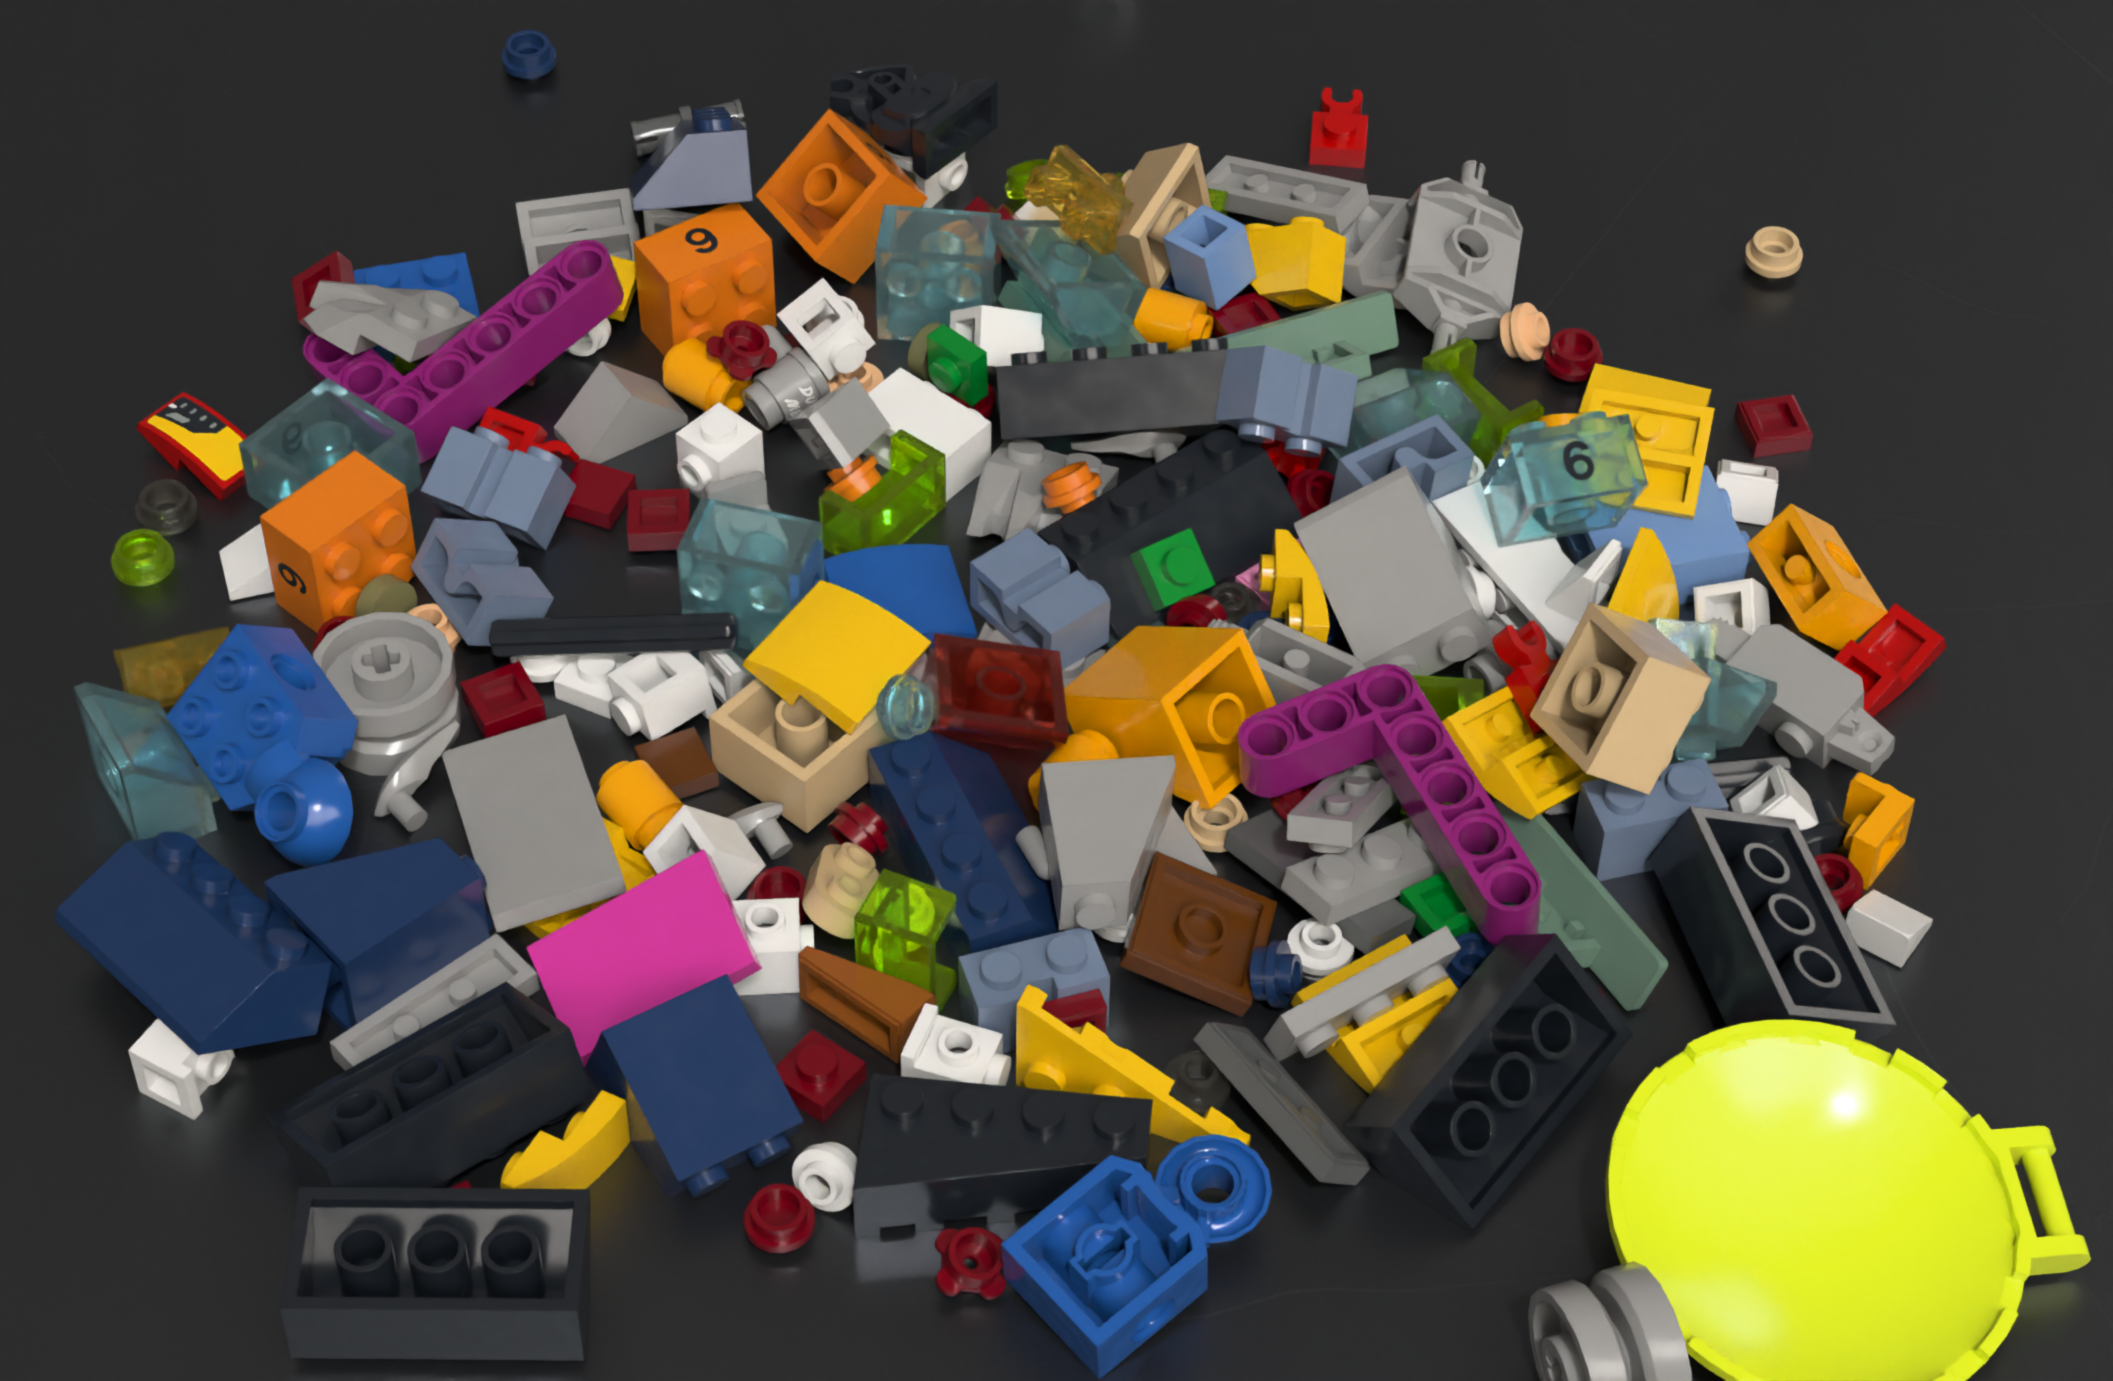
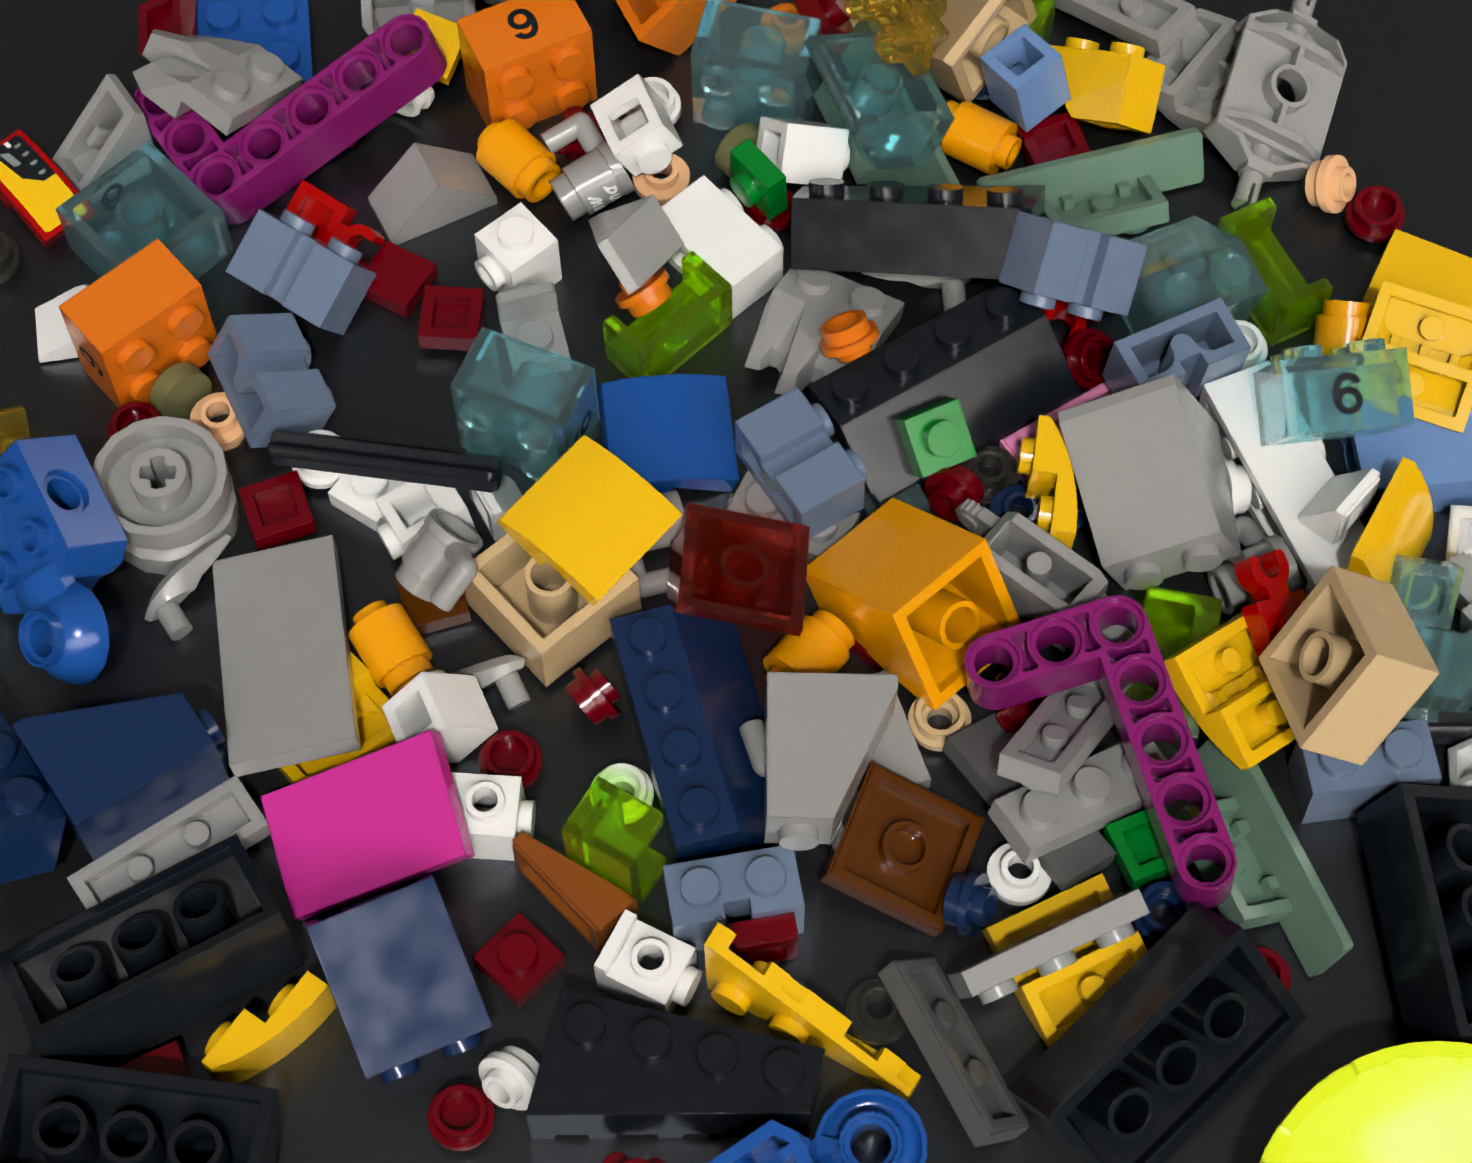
camera: 10 degrees right, 15 degrees up
dark red plate [706,320,777,381] -> none
tan plate [802,843,881,939] -> none
clear light blue plate [876,674,935,740] -> none
none -> light grey slope [52,74,159,200]
none -> light grey piece [395,508,483,612]

